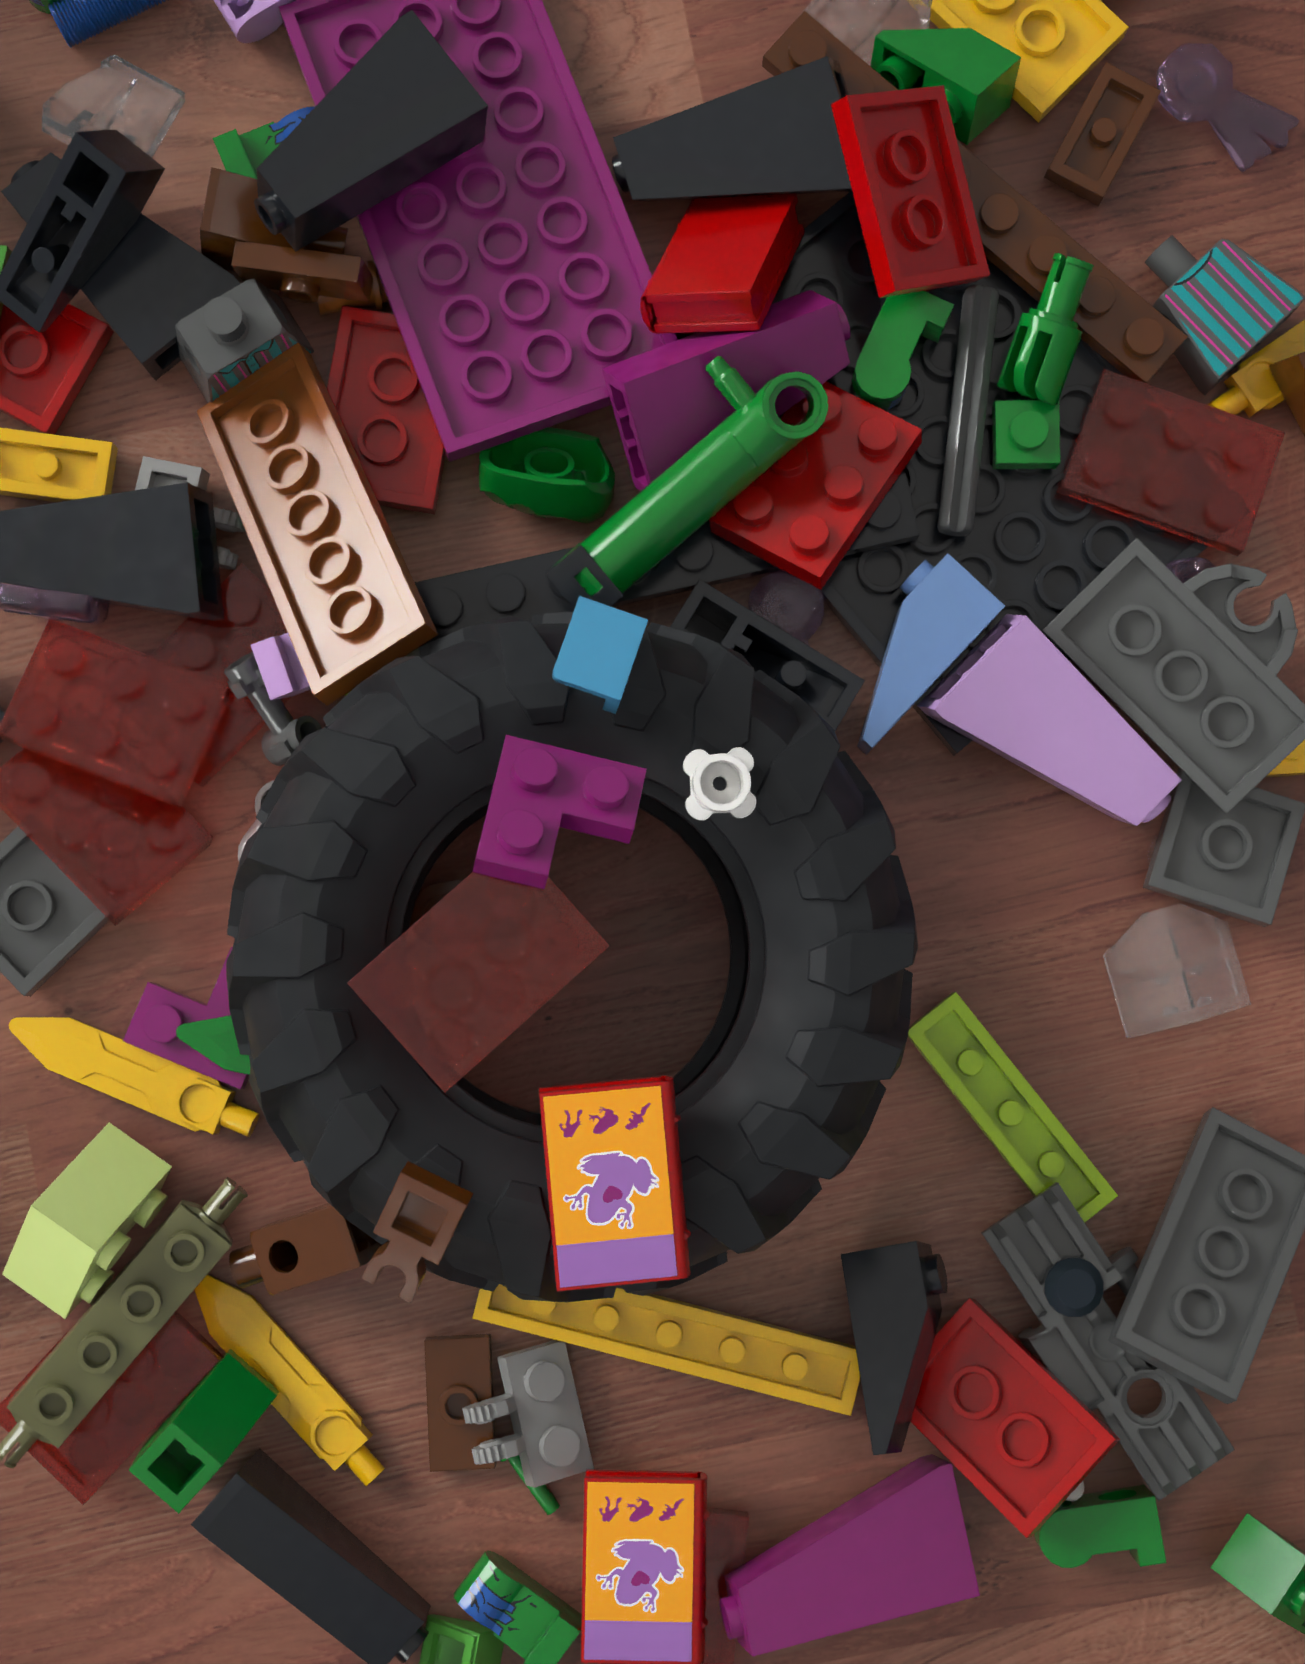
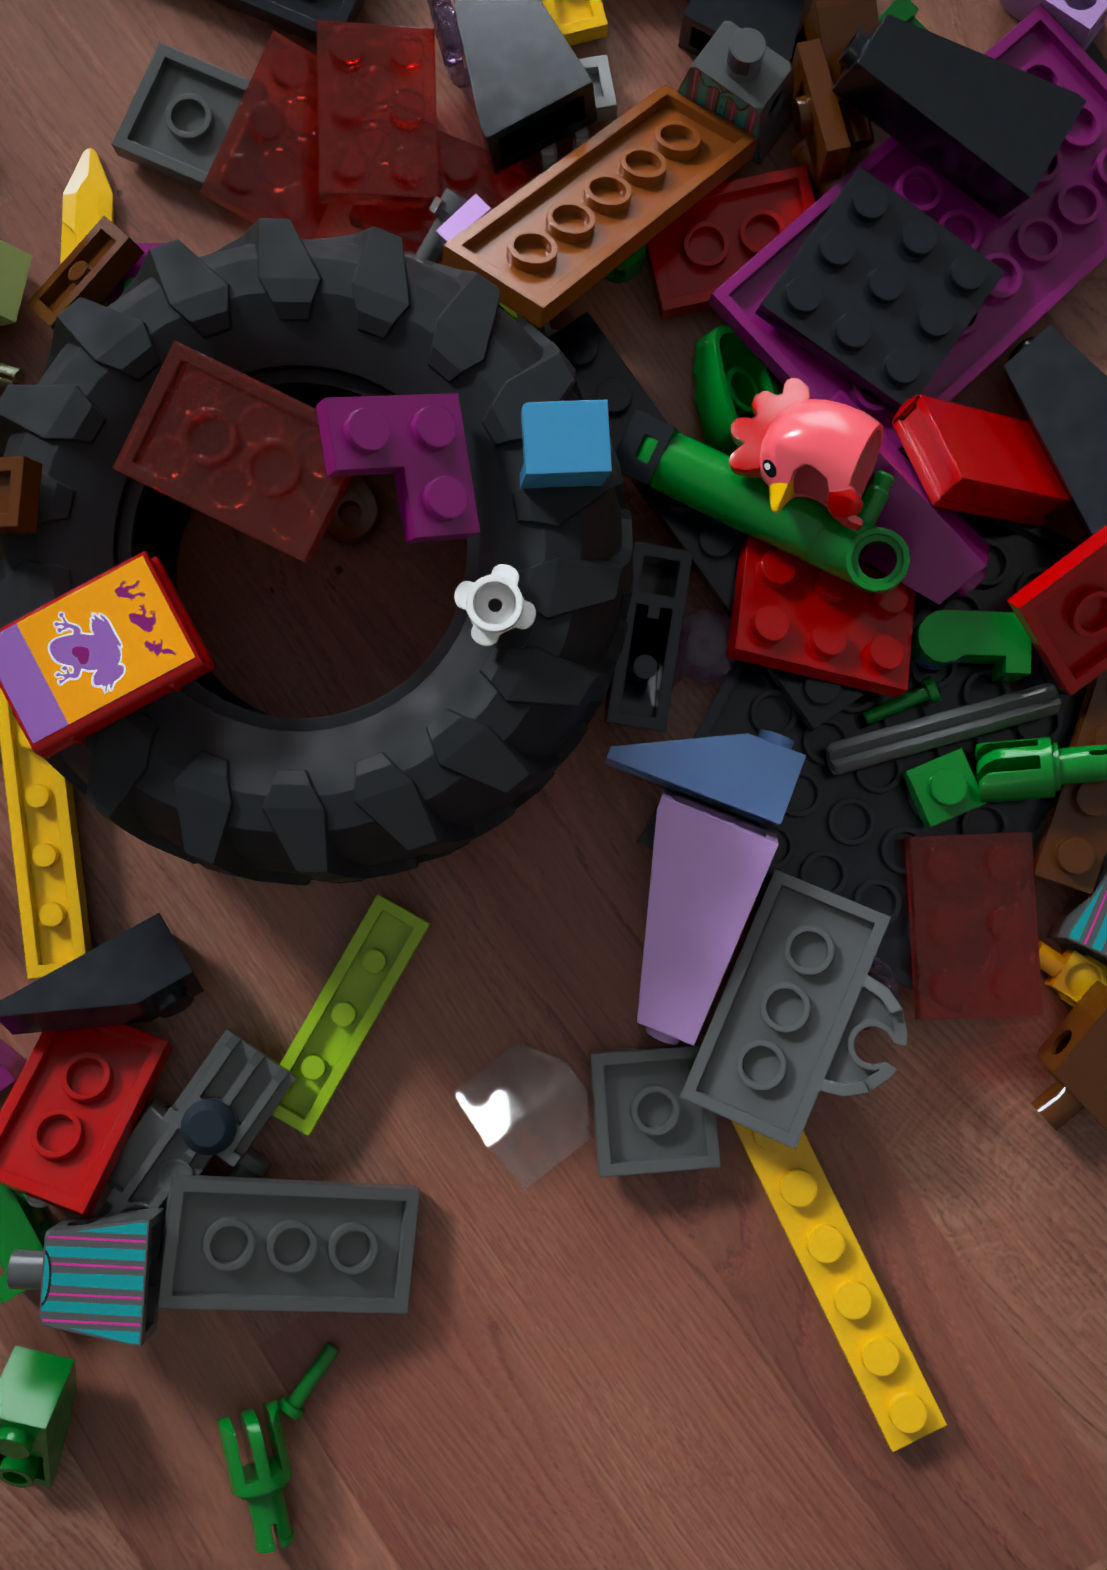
camera: 60 degrees right, 0 degrees up
none -> dark grey torso [7,1208,165,1346]
none -> reddish brown plate [27,216,145,330]
none -> coral piece [729,378,884,530]
none -> black plate [755,166,1005,415]
none -> green piece [862,677,941,725]

